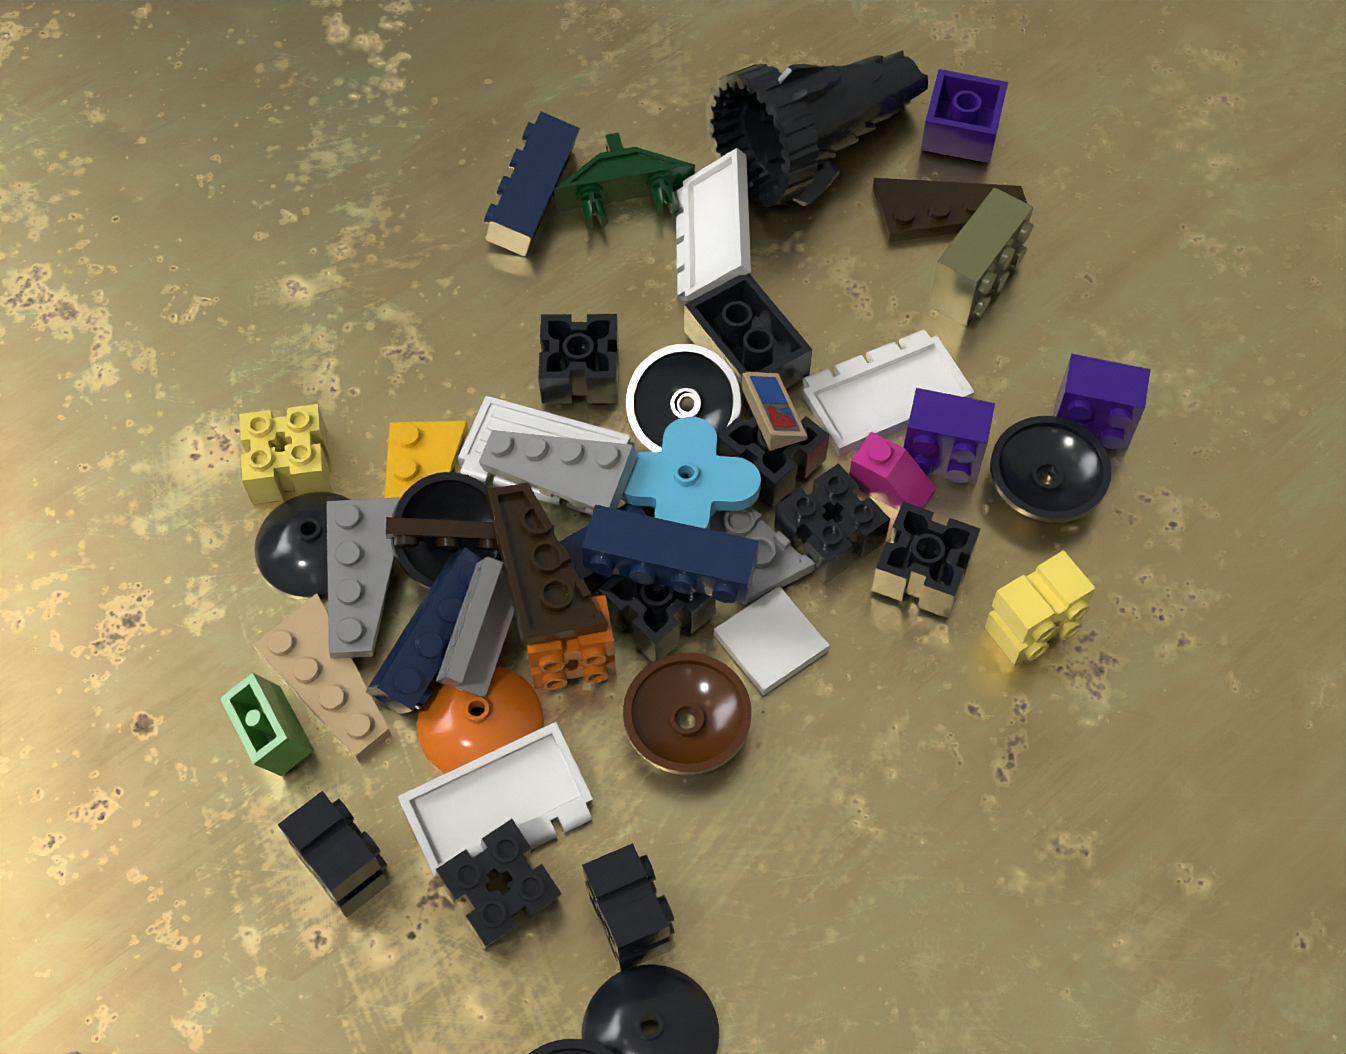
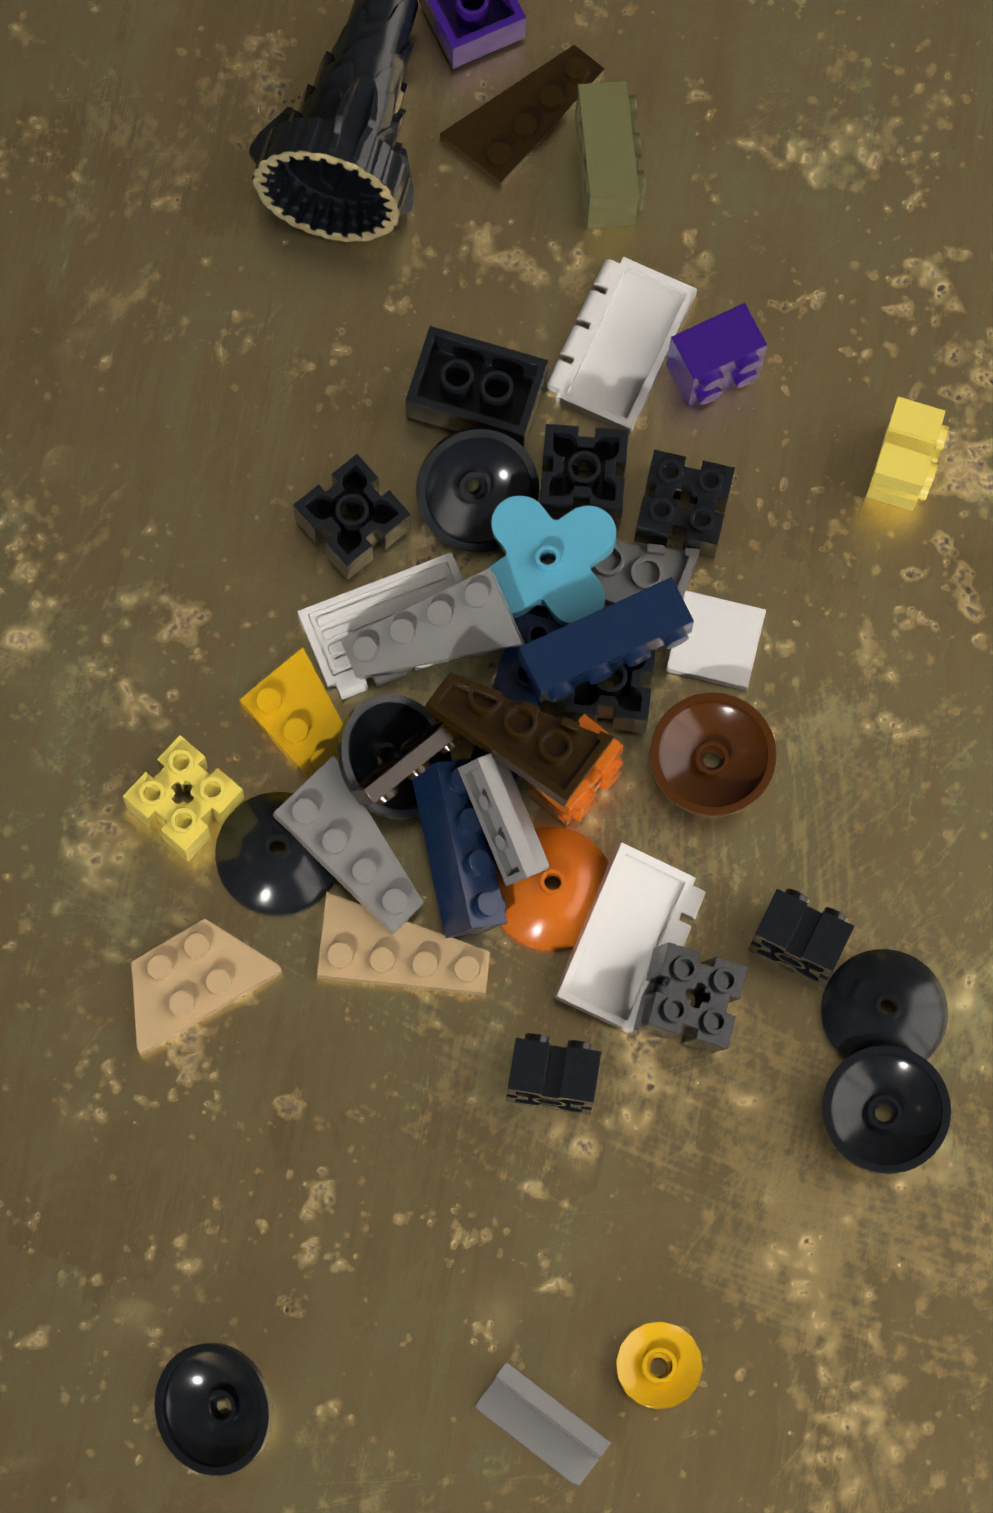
camera: 45 degrees left, 15 degrees up
bright green brick [220,672,314,776] -> none
dark blue brick [483,111,580,256] -> none
dark green connector [554,133,695,230] -> none
white hinge [676,148,751,301] -> none
slope [742,372,807,451] -> none
dark pink slope [849,432,936,511] -> none
black brick [871,501,981,618] -> none
black dish [990,416,1111,522] -> none
dark purple brick [1054,354,1151,450] -> none
none -> tan wing [131,919,282,1057]

